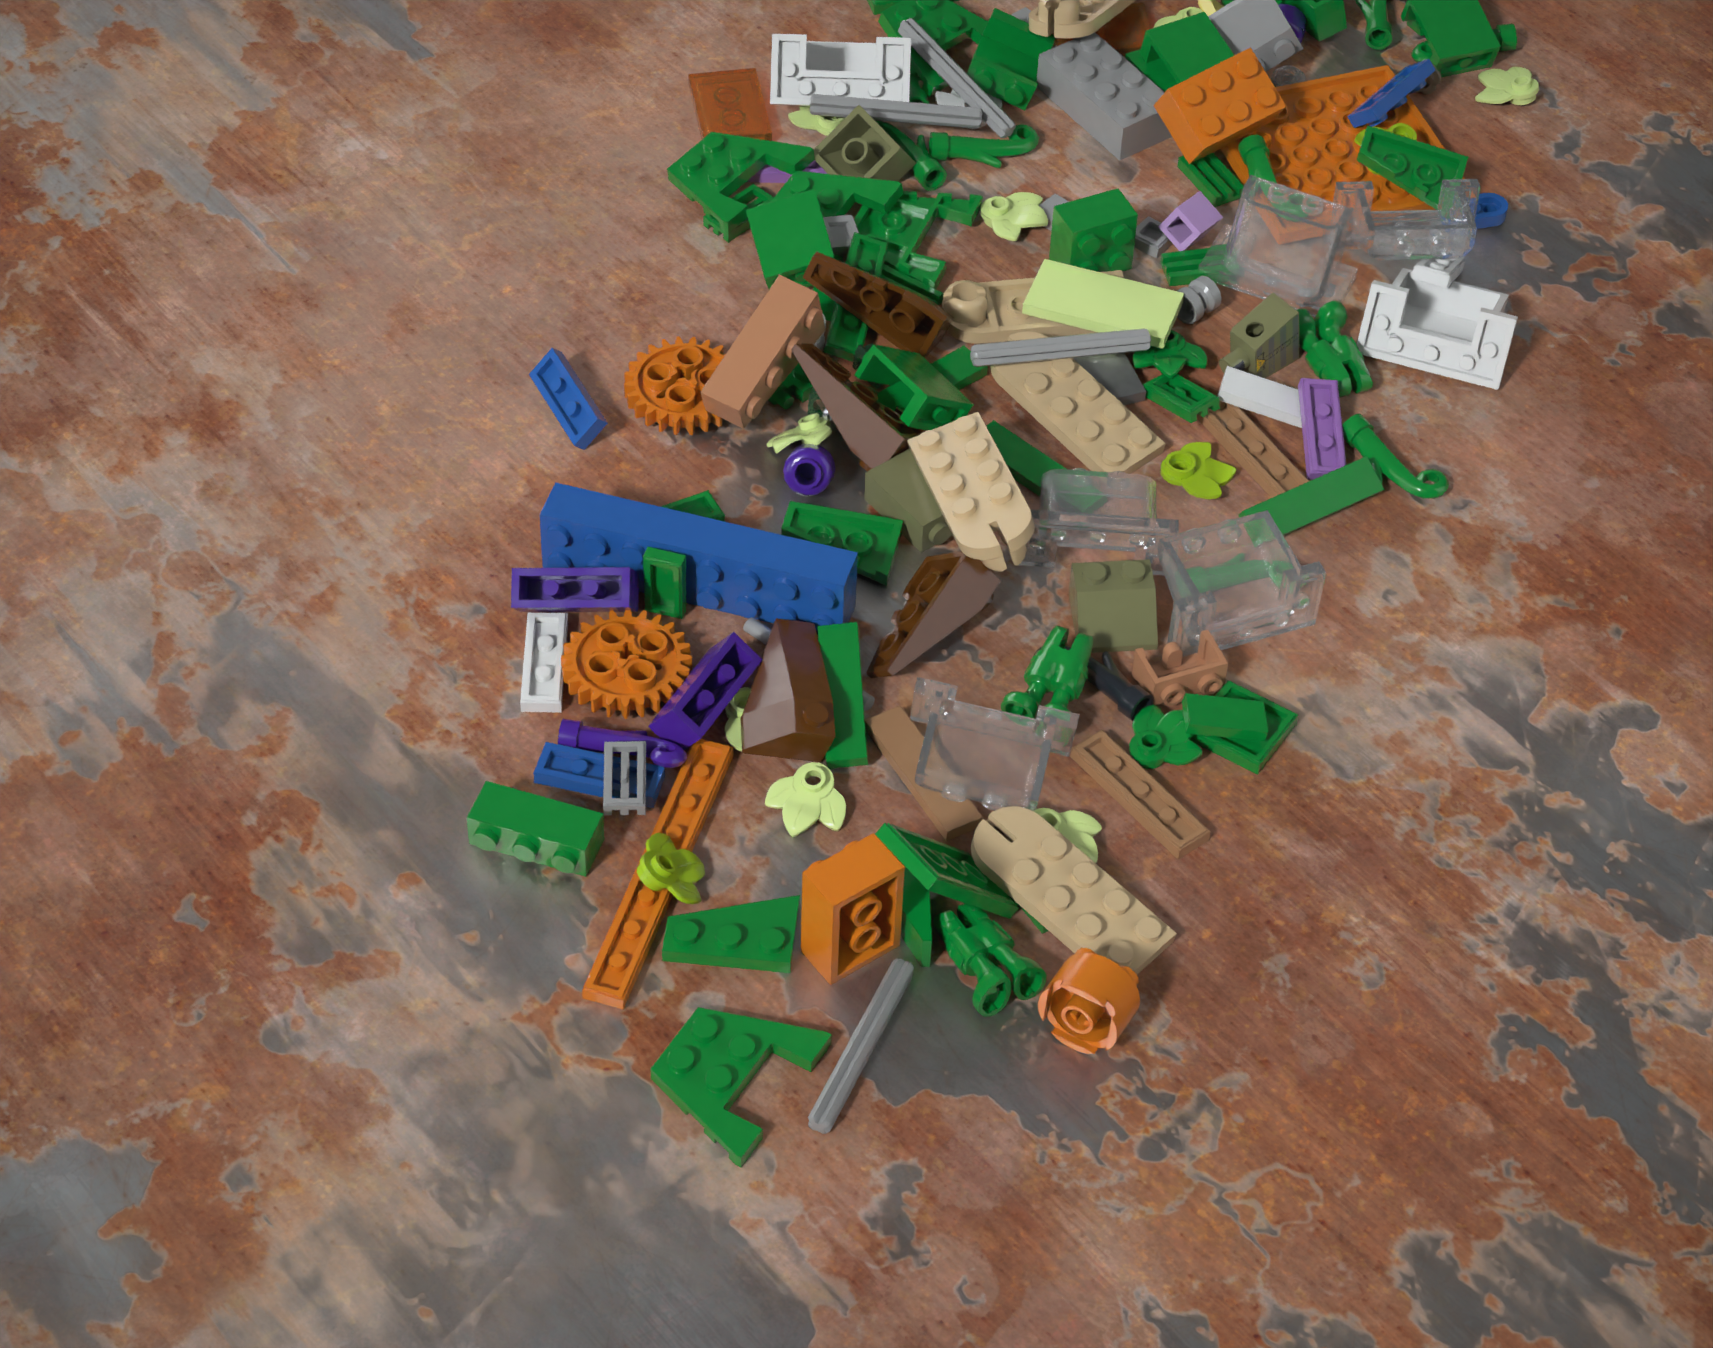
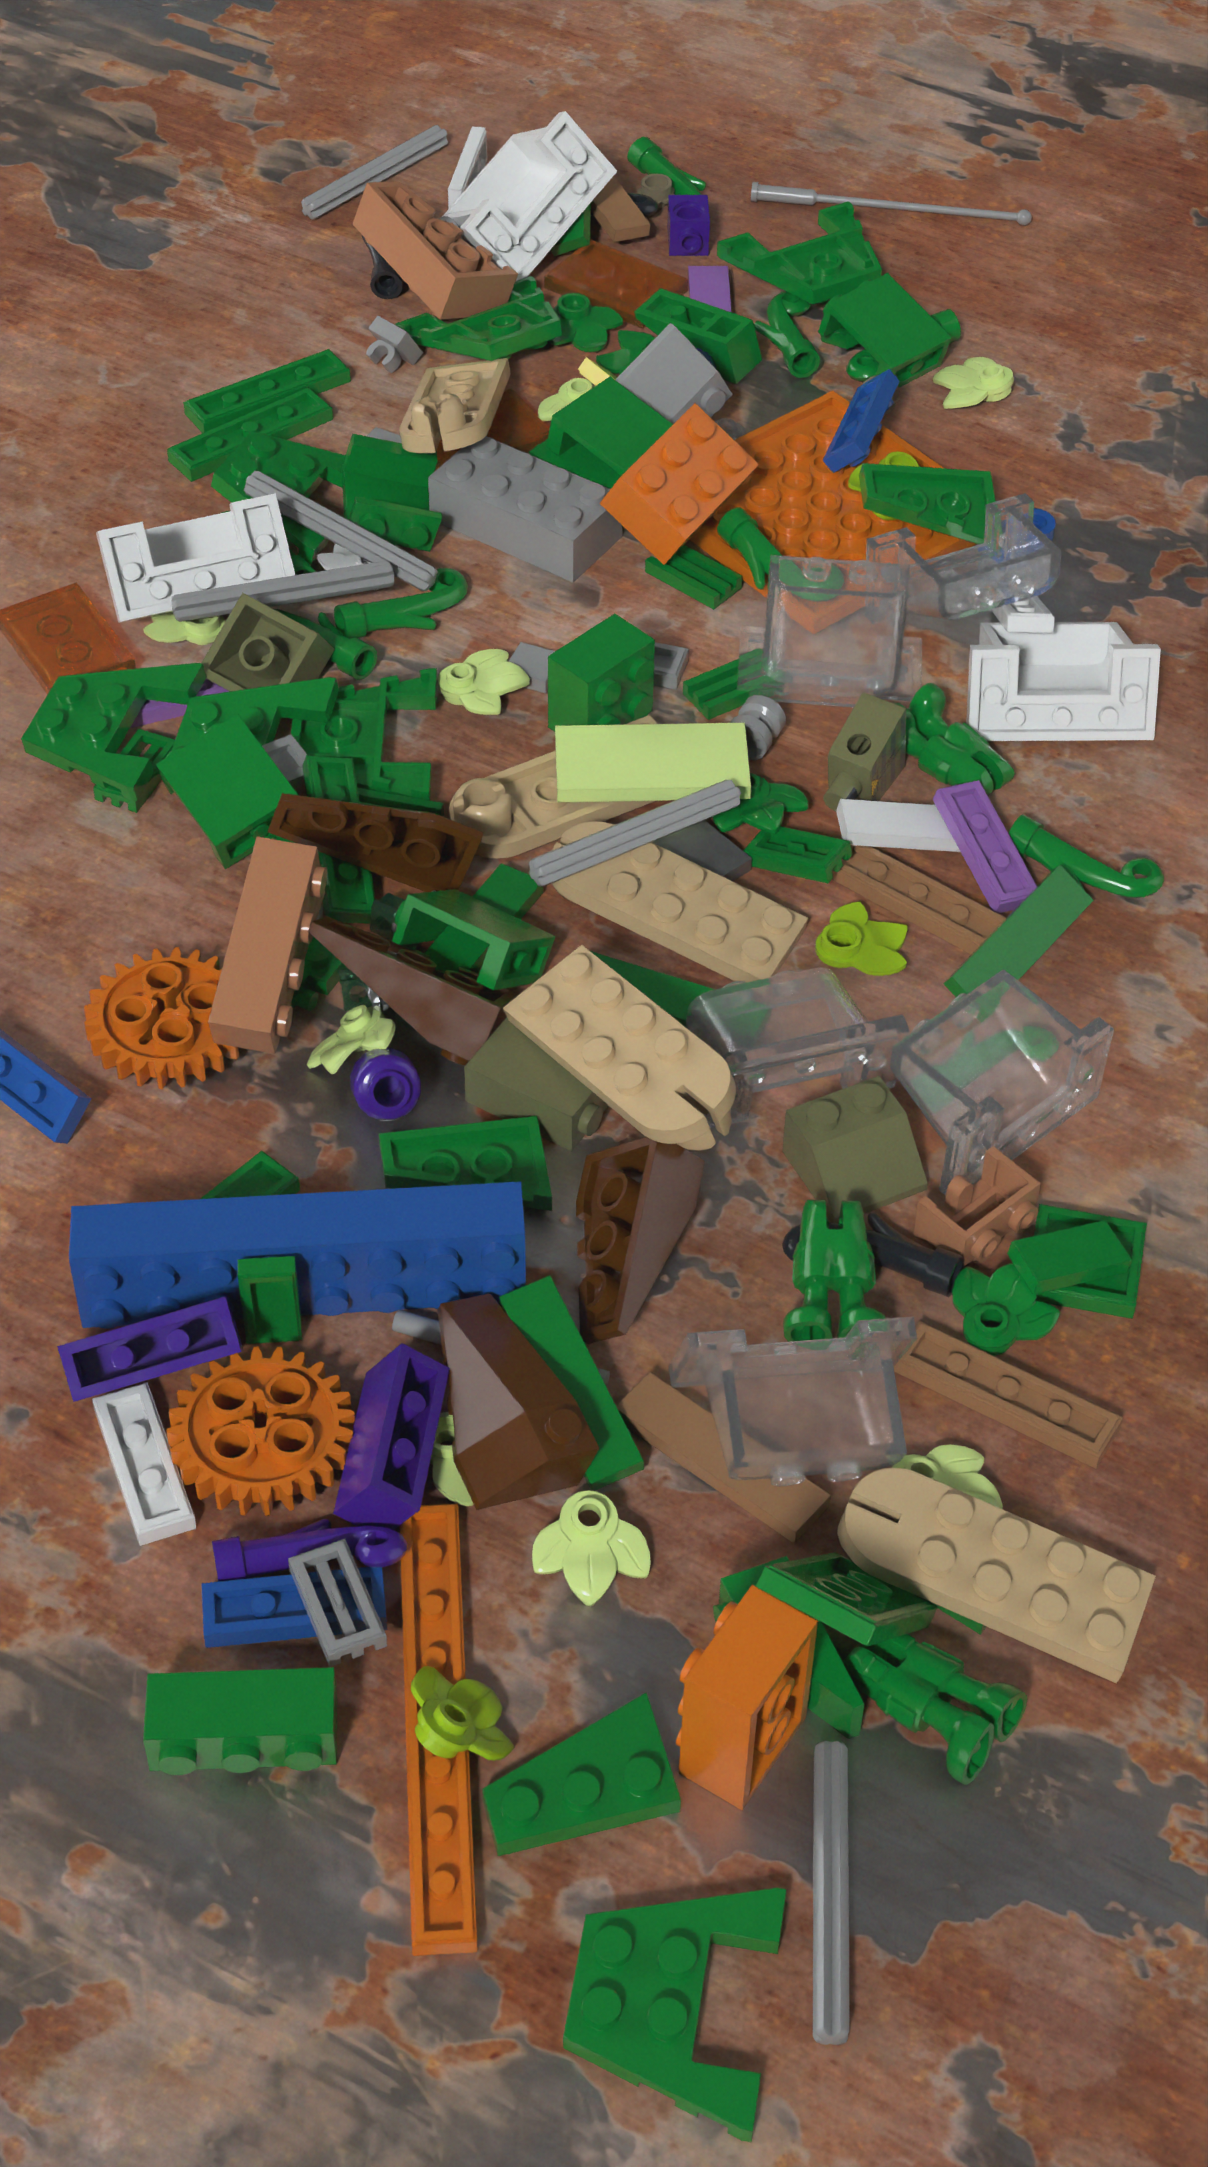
camera: 20 degrees left, 0 degrees up
orange brick [1038,948,1140,1054] -> none
lavender brick [1158,191,1223,251] -> none

